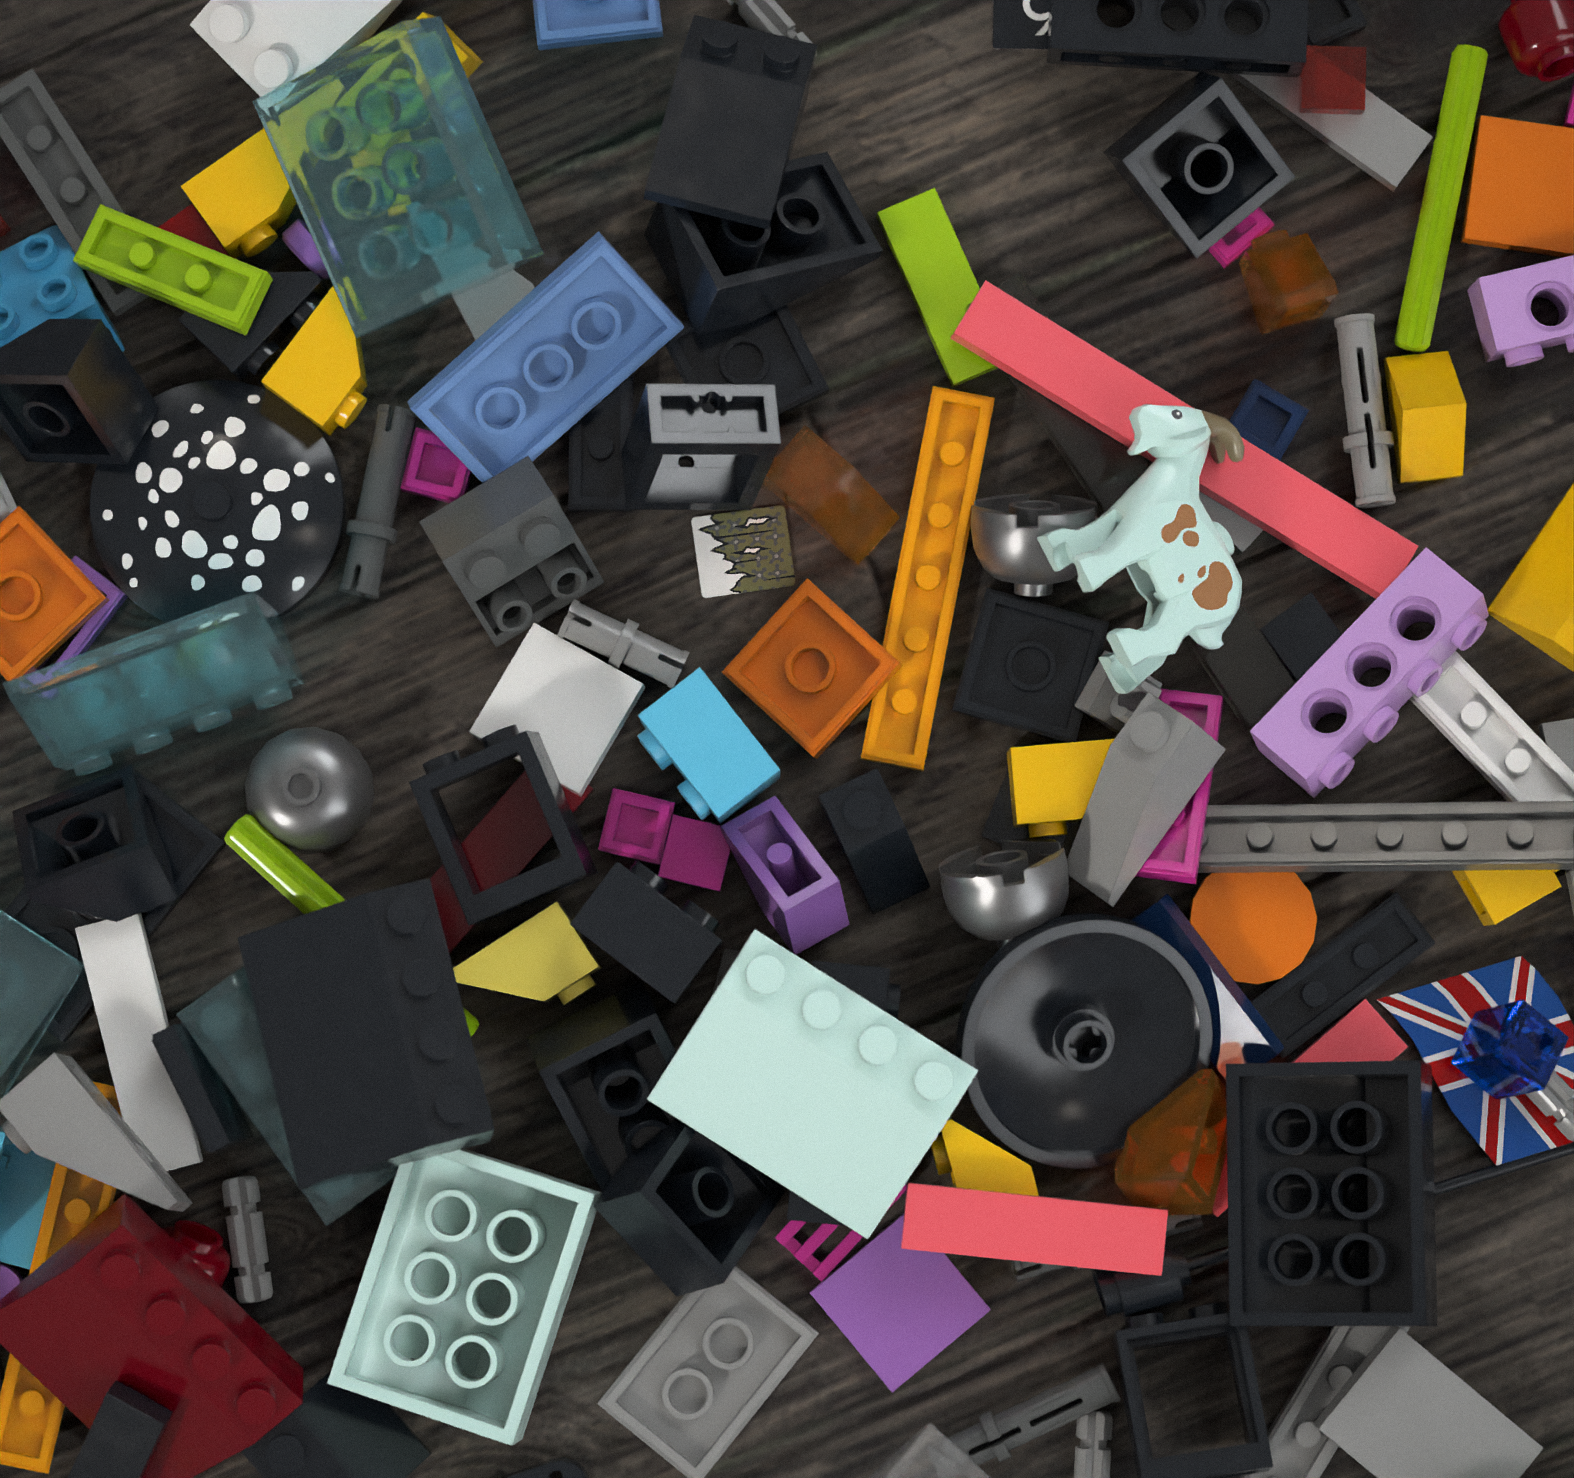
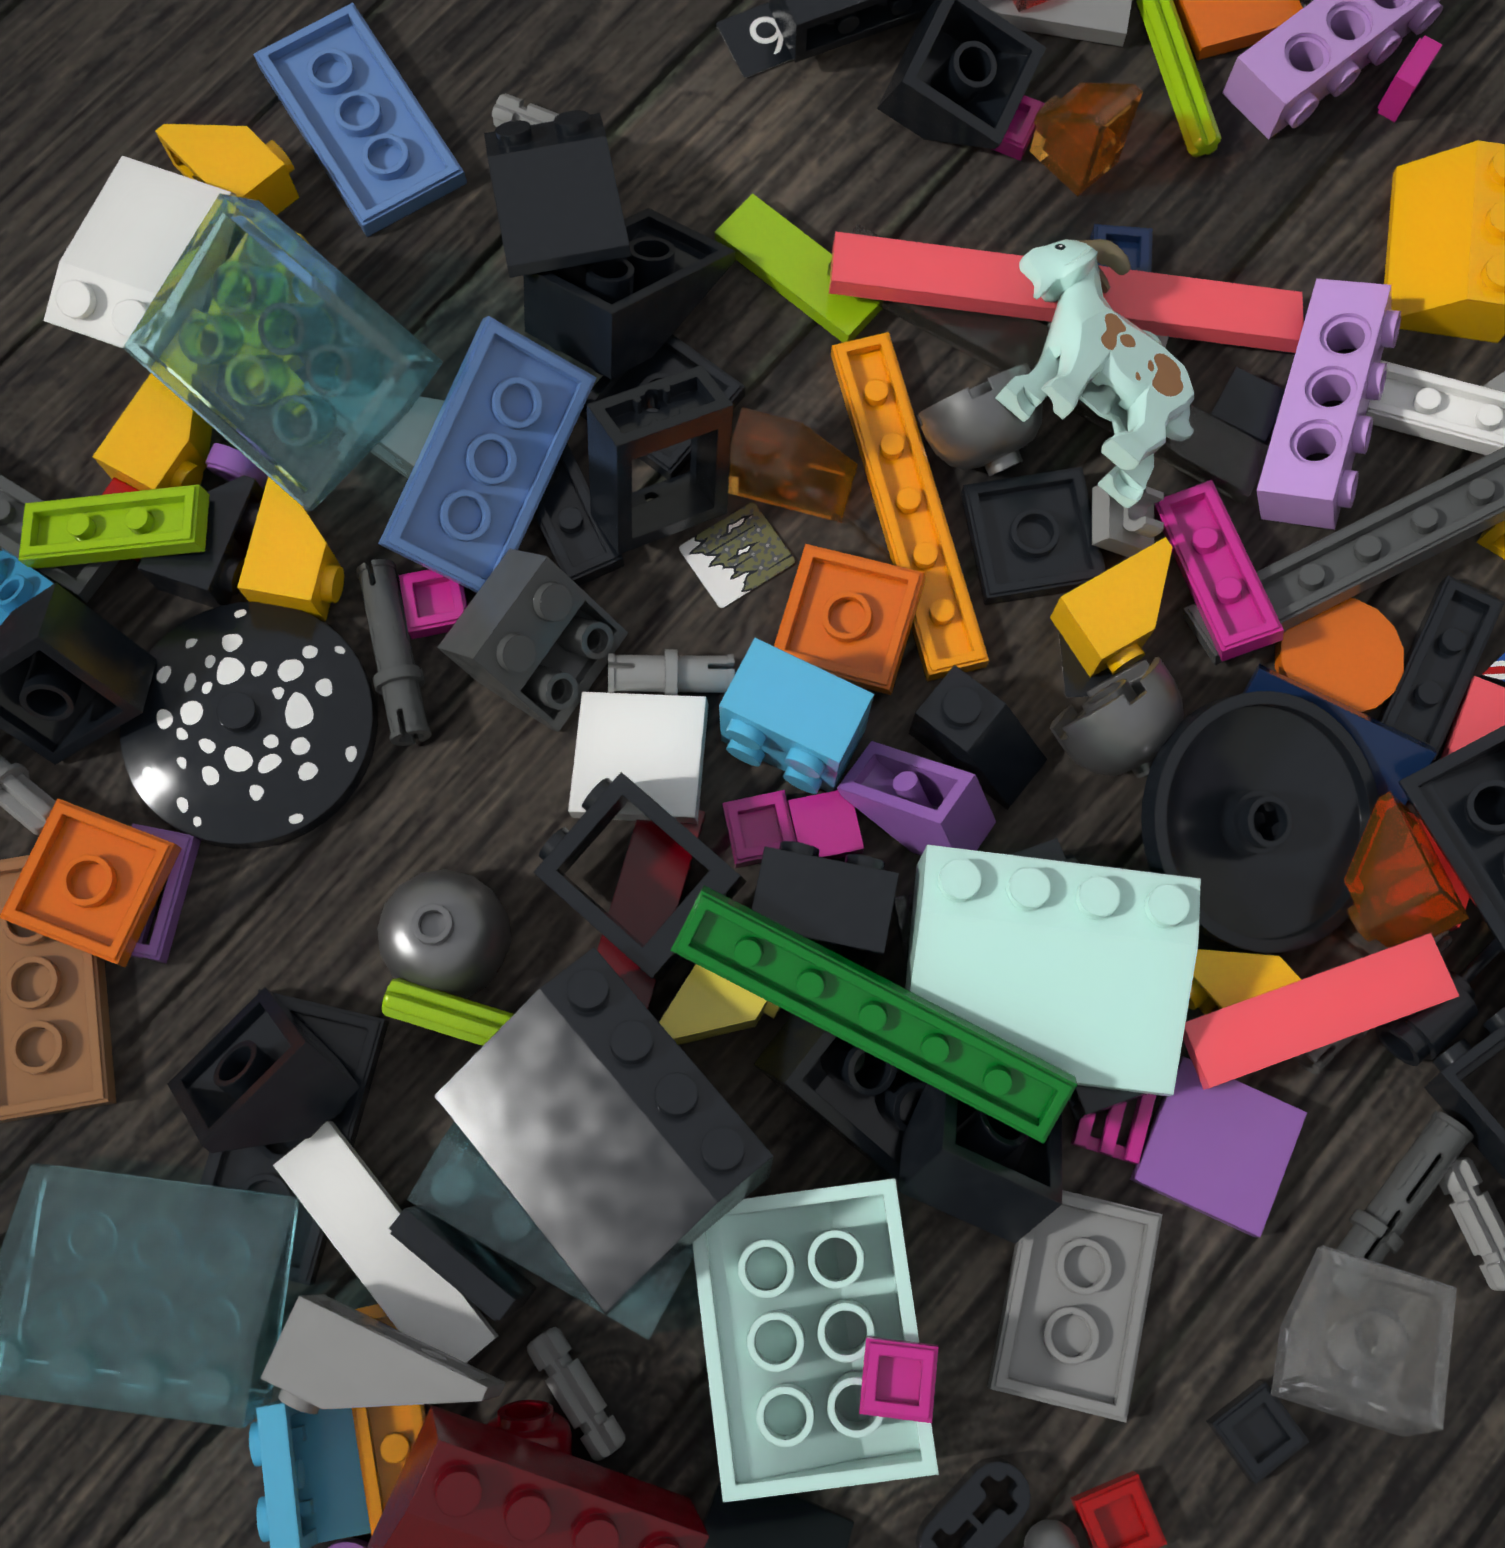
camera: 25 degrees left, 10 degrees down
clear light blue slope [3,591,304,776] -> none
light grey slope [1067,692,1226,907] -> none
light grey pin [1334,313,1396,508] -> none
yellow slope [1384,351,1467,484] -> none
none -> green tile [670,885,1077,1144]
none -> dark pink tile [859,1336,938,1423]

